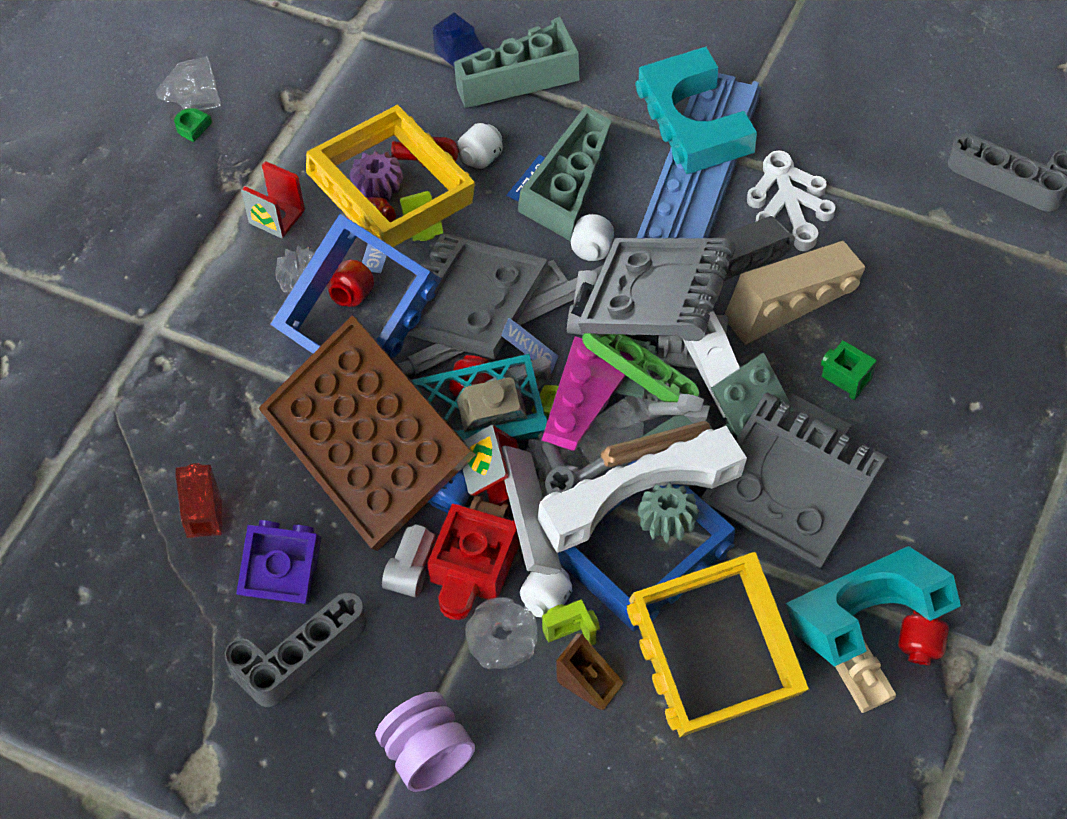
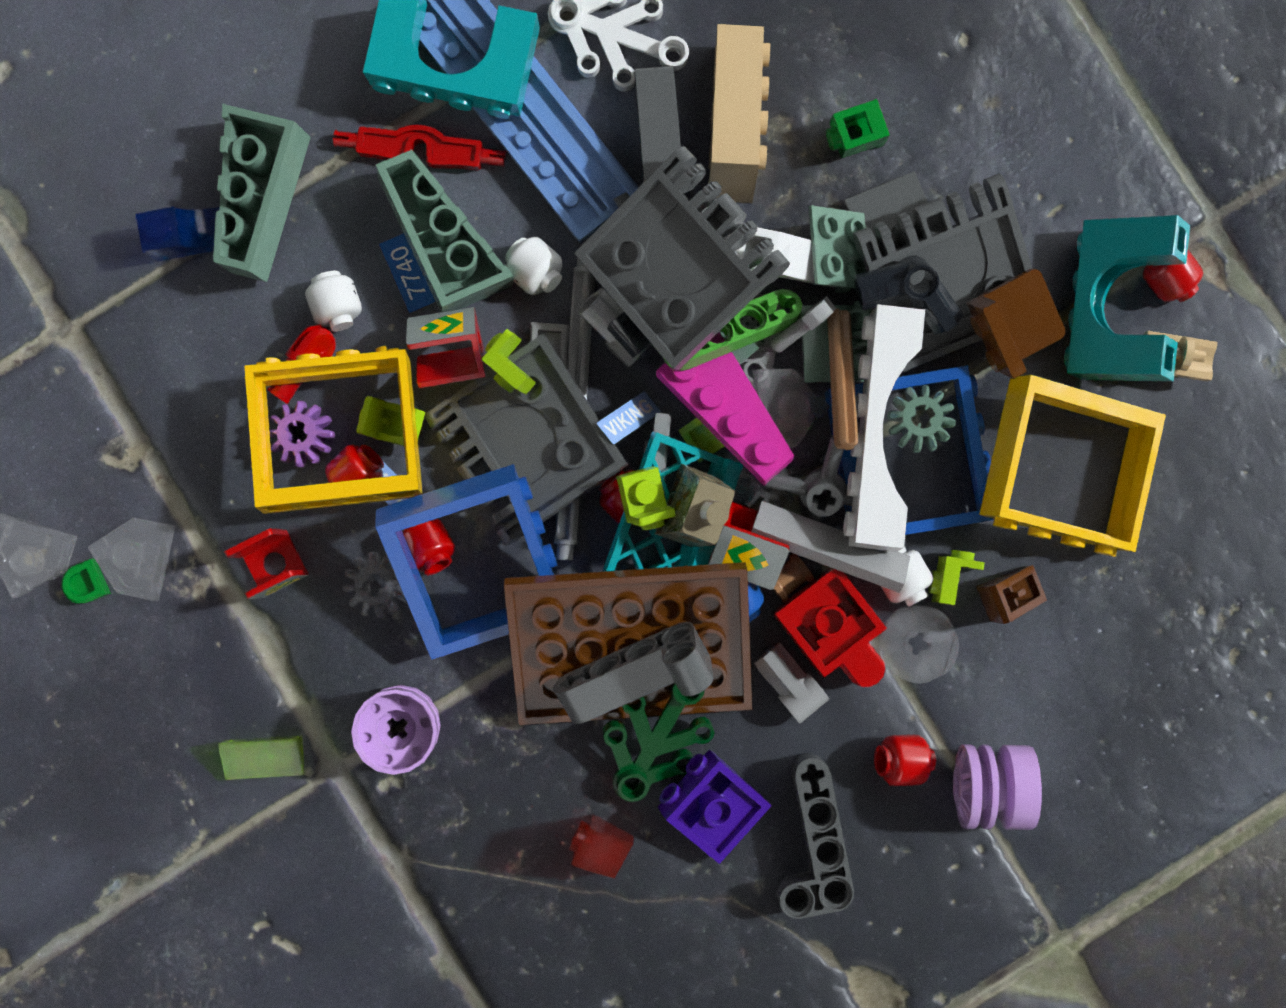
camera: 60 degrees left, 30 degrees up
none -> clear plate [88,517,176,601]
none -> clear neon green slope [218,735,305,780]
none -> red piece [333,125,506,171]
none -> lavender wheel [351,685,441,775]
none -> red piece [406,307,486,388]
none -> lime bracket [481,329,536,394]
none -> dark grey beam [553,622,713,724]
none -> dark green plant [603,683,715,802]
none -> lime bracket [616,466,676,530]
none -> black piece [854,255,964,335]
none -> red head [874,734,936,786]
none -> reddish brown bracket [967,268,1065,379]

